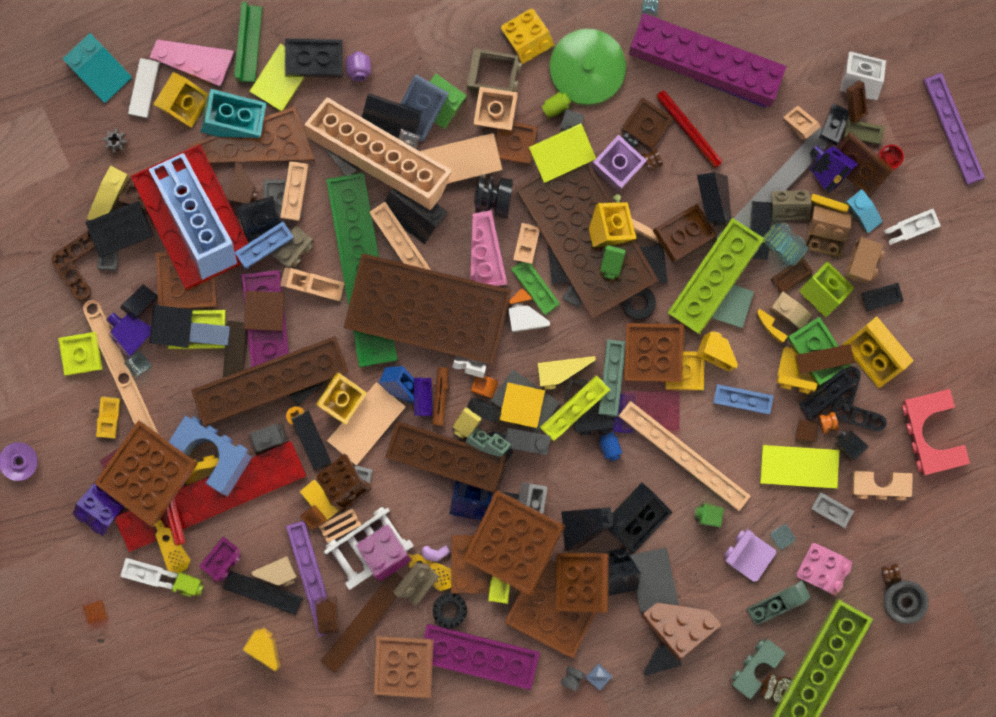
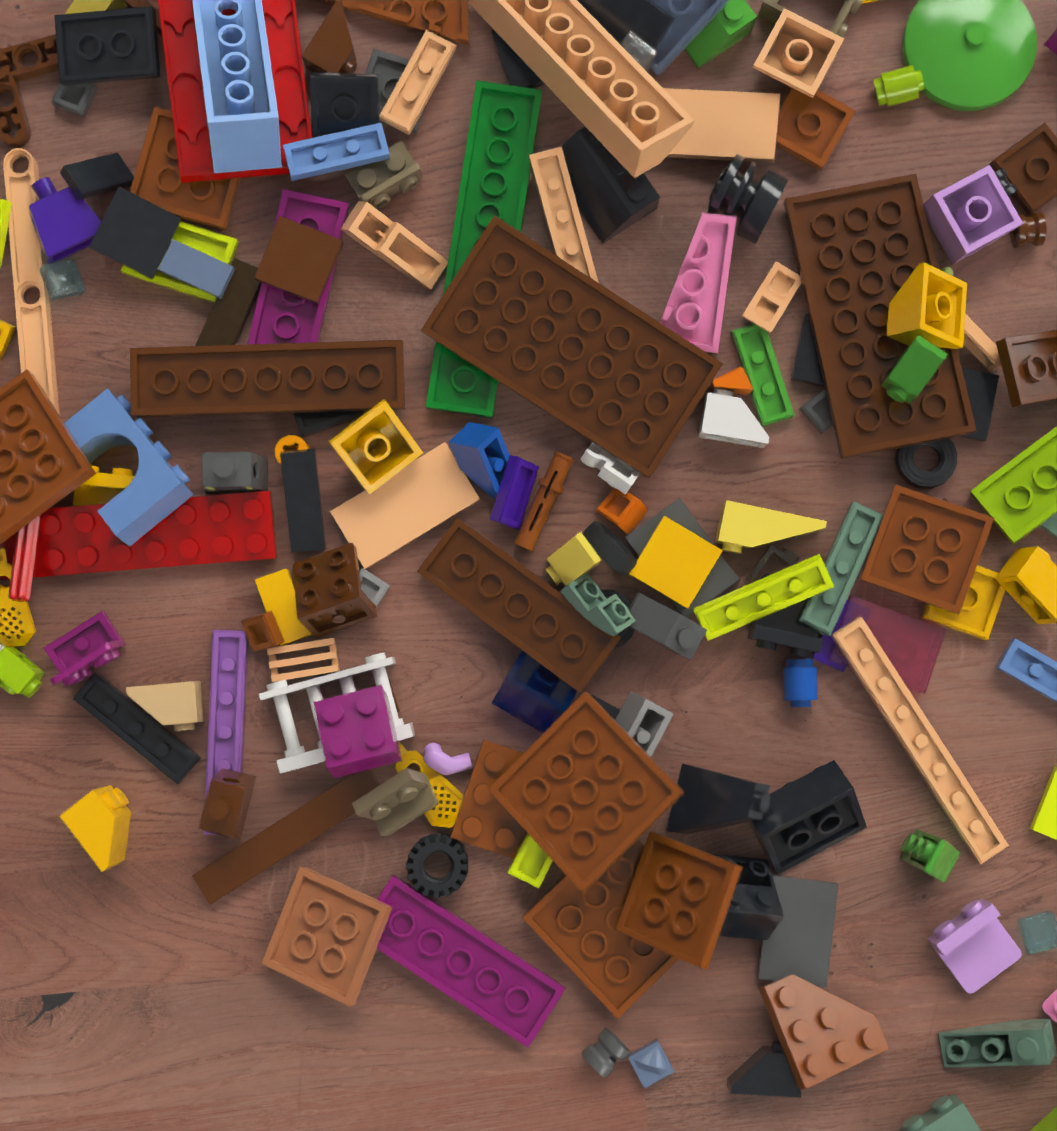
camera: 20 degrees right, 0 degrees up
neon yellow tile [529,123,596,183] -> none
dark grey brick [560,109,584,132] -> none

